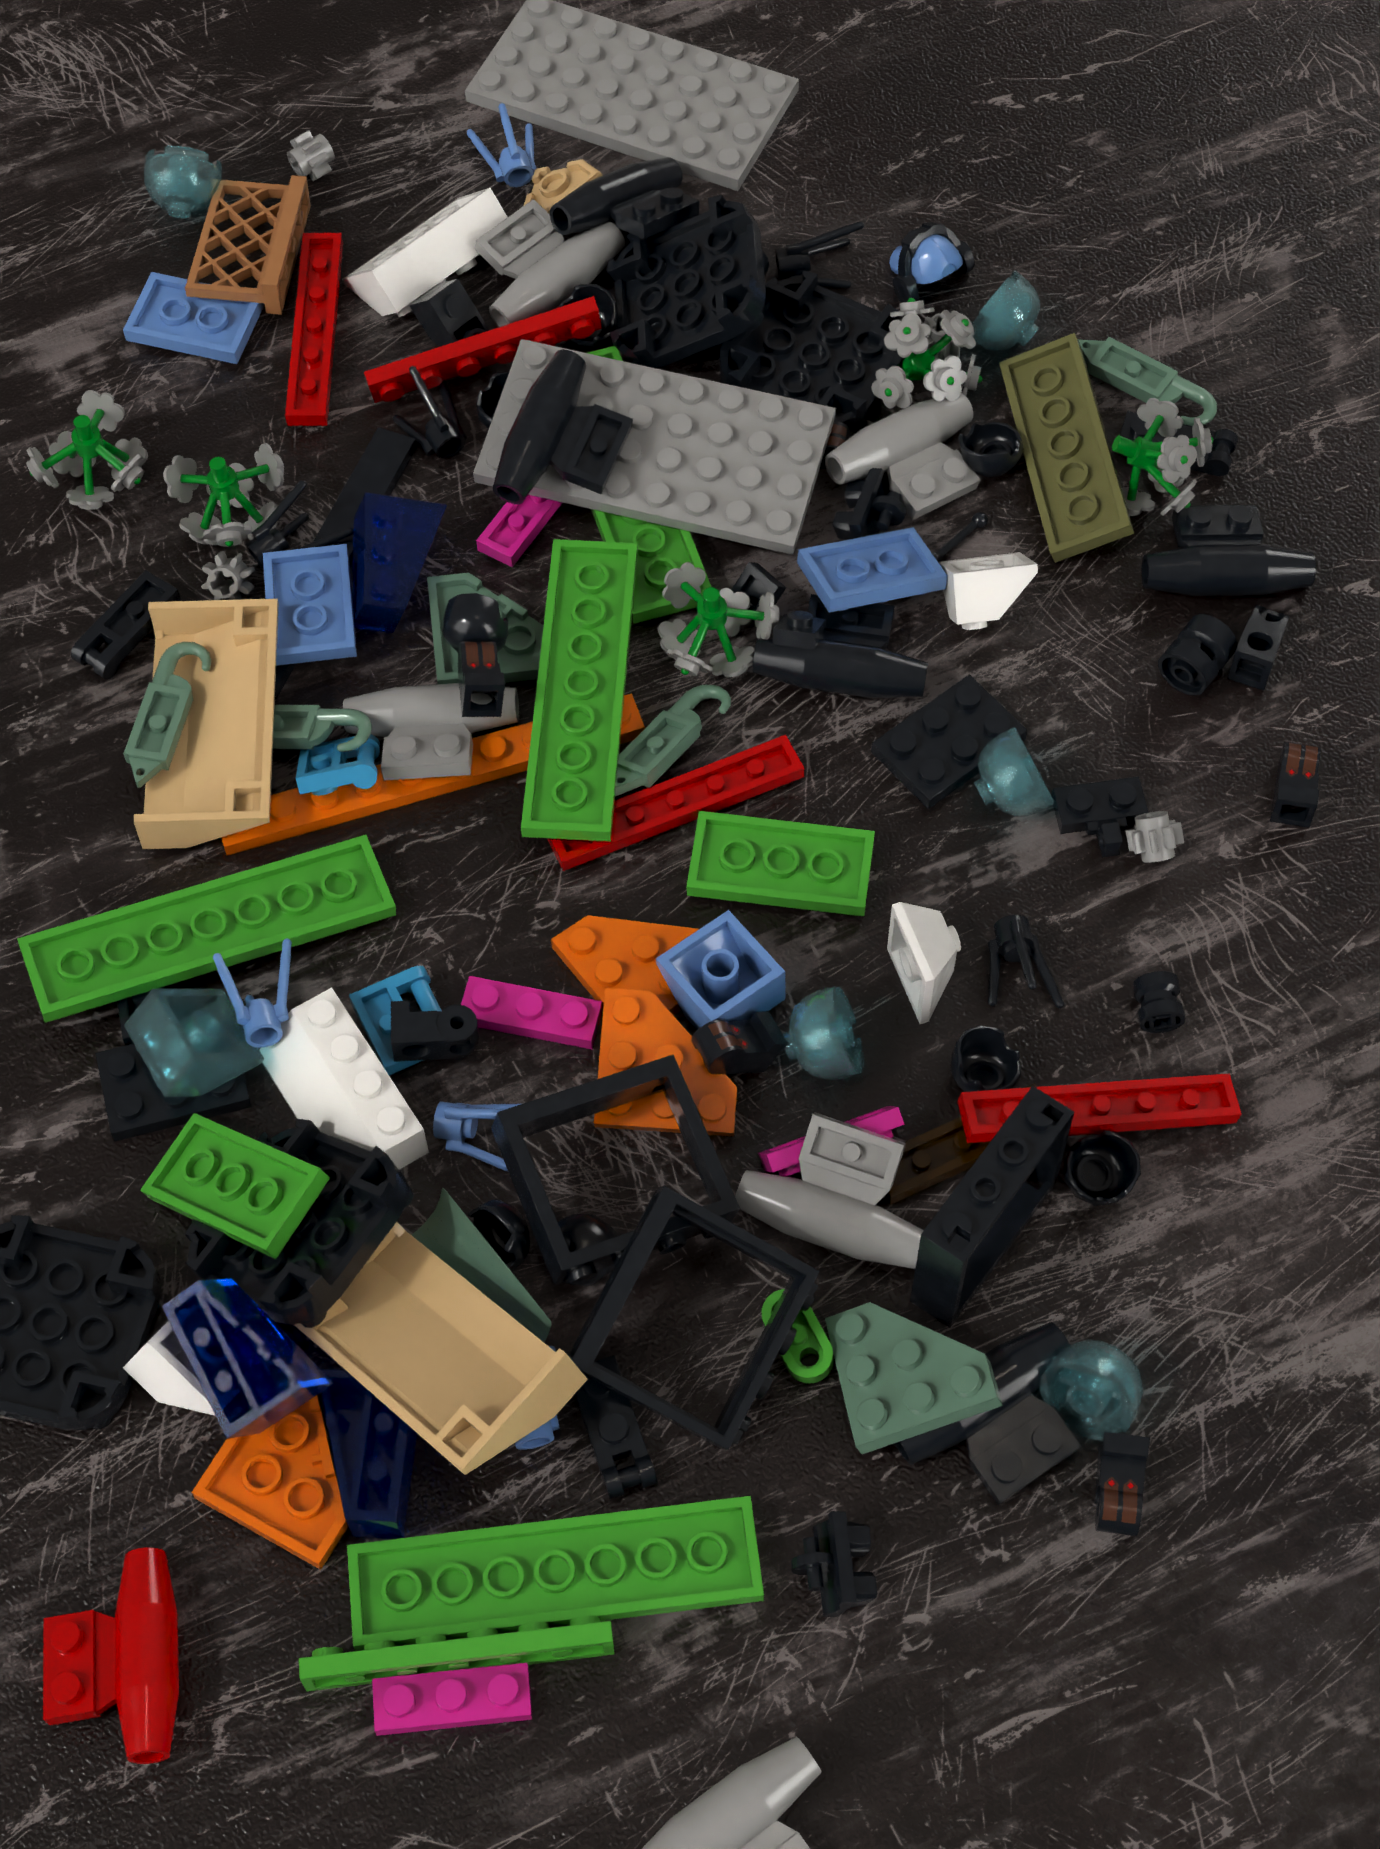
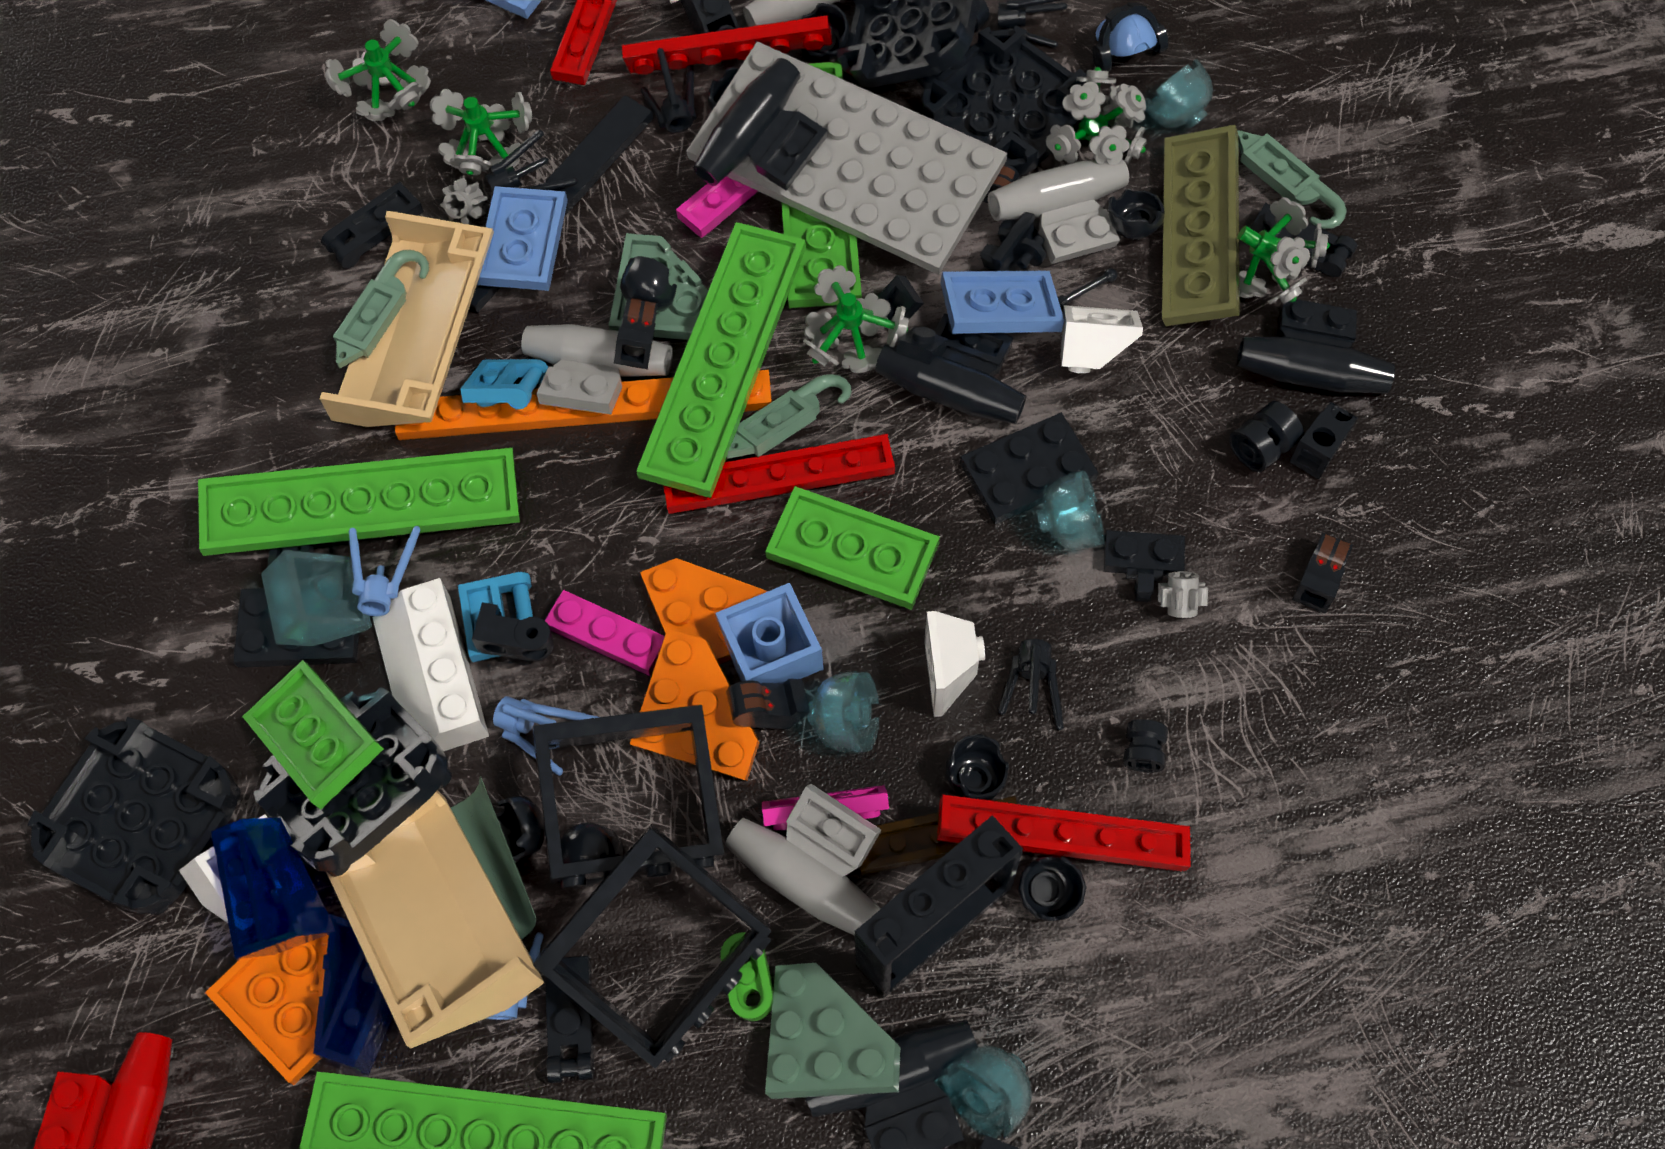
camera: 15 degrees right, 5 degrees up
sand green plate [273,705,372,752] -> none
clear blue wedge [352,492,447,633] -> none

